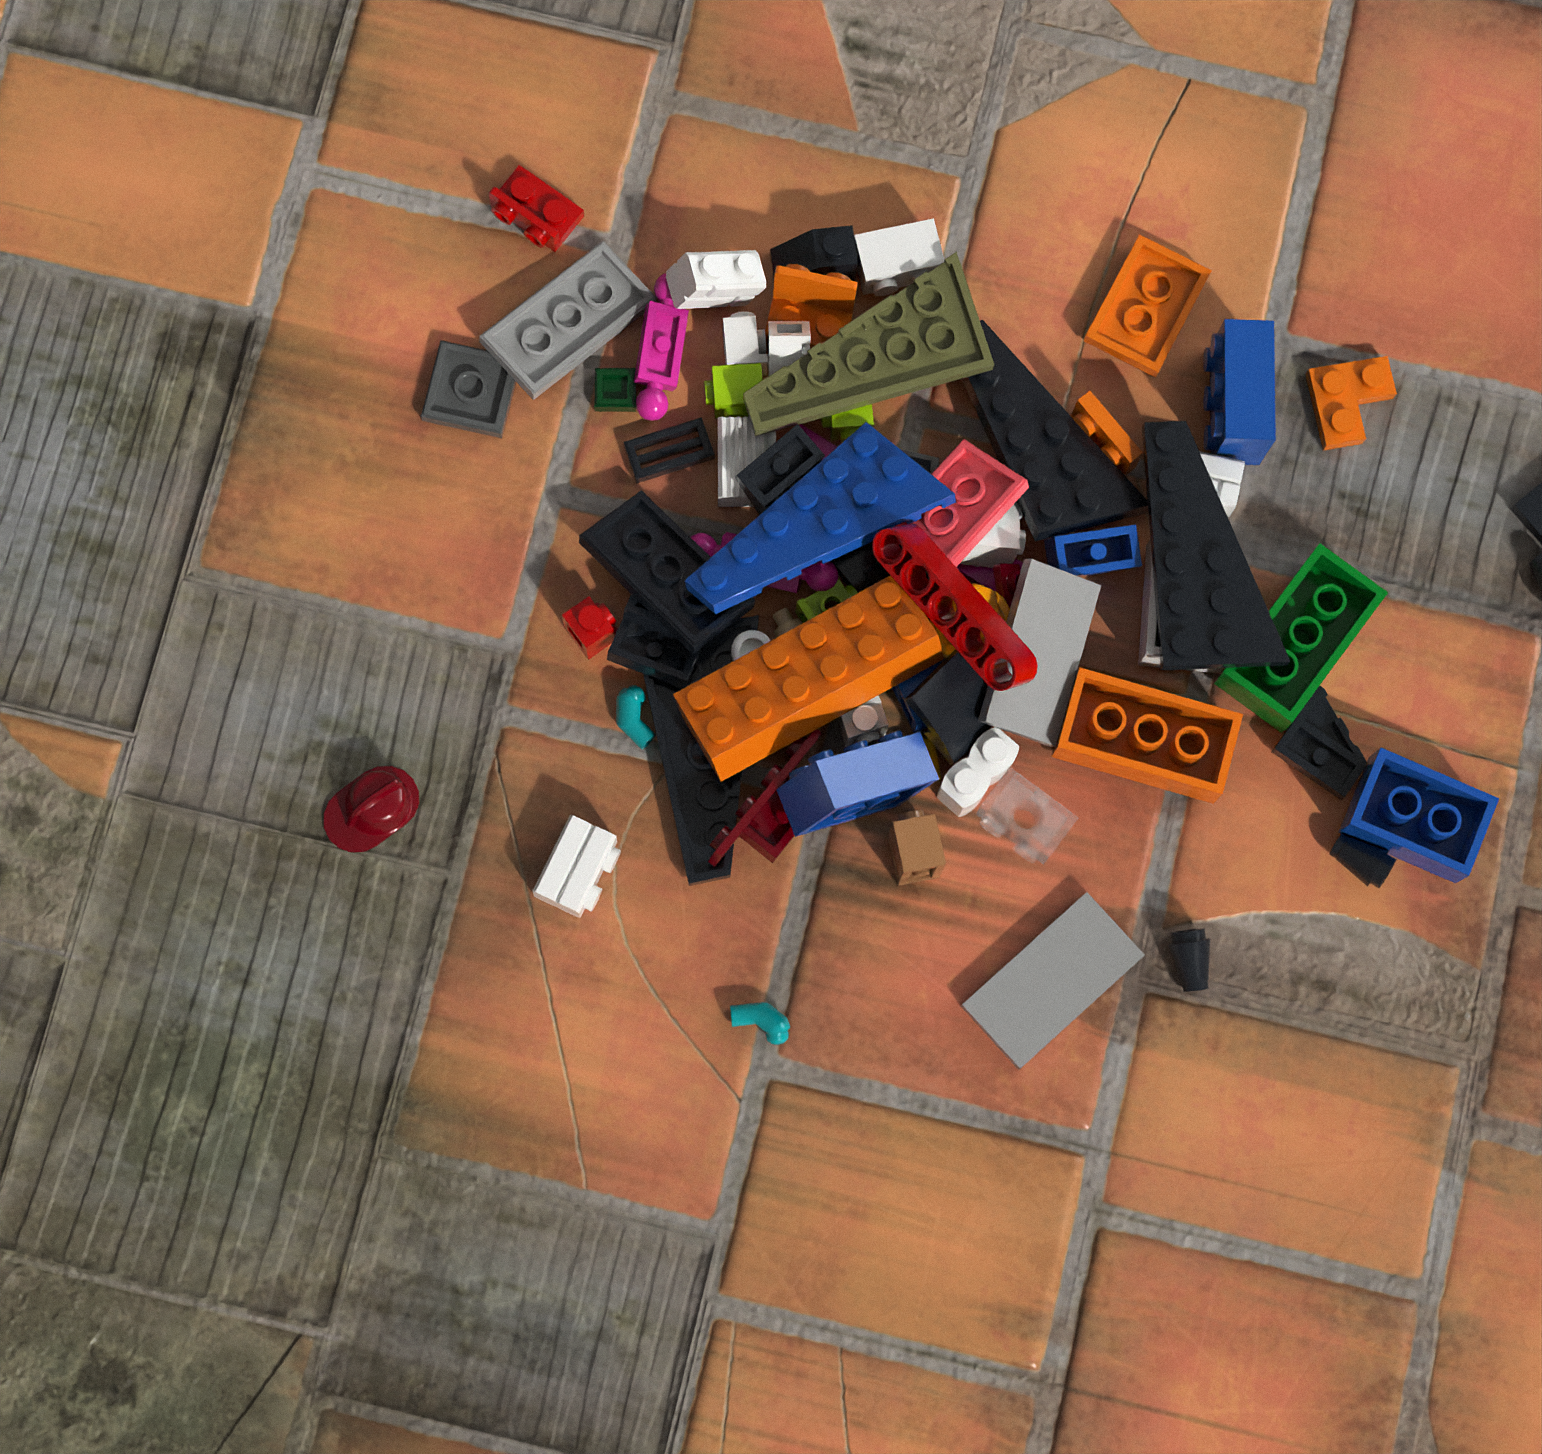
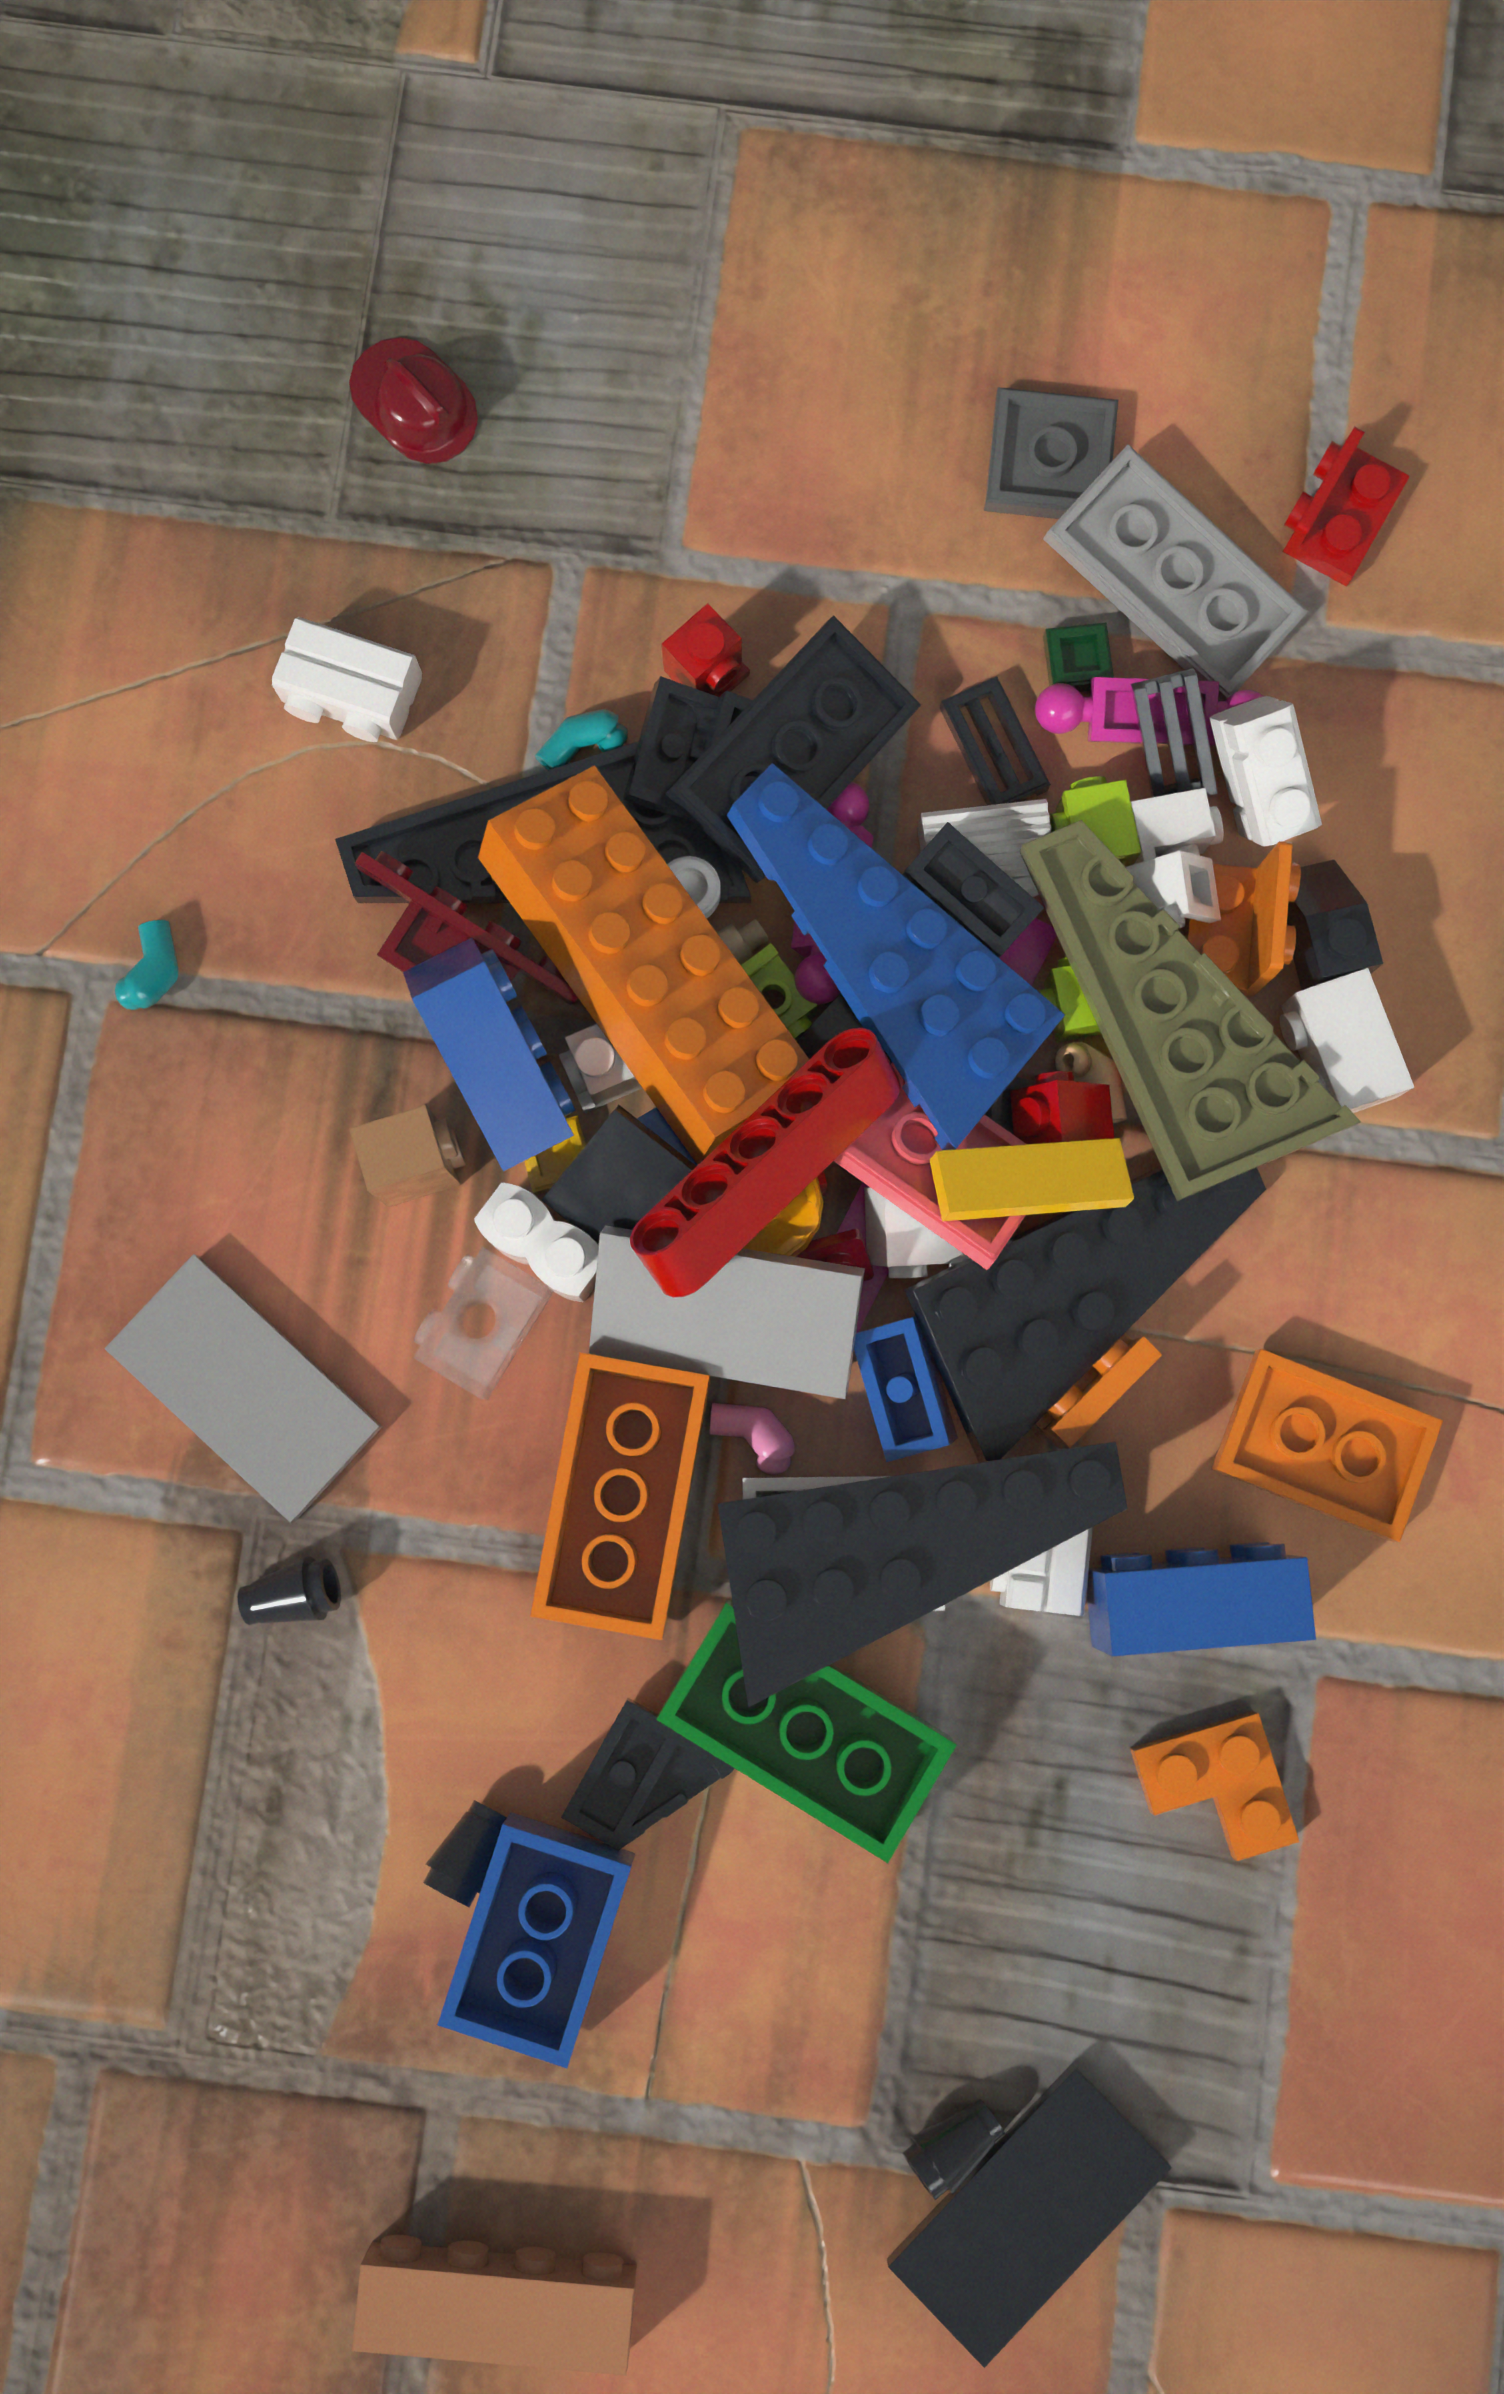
camera: 90 degrees right, 5 degrees up
none -> bright pink arm [710,1403,795,1475]
none -> yellow tile [930,1138,1134,1221]
none -> red brick [1010,1071,1114,1145]
none -> light nougat arm [1055,1042,1127,1123]
none -> tile [1131,668,1217,798]

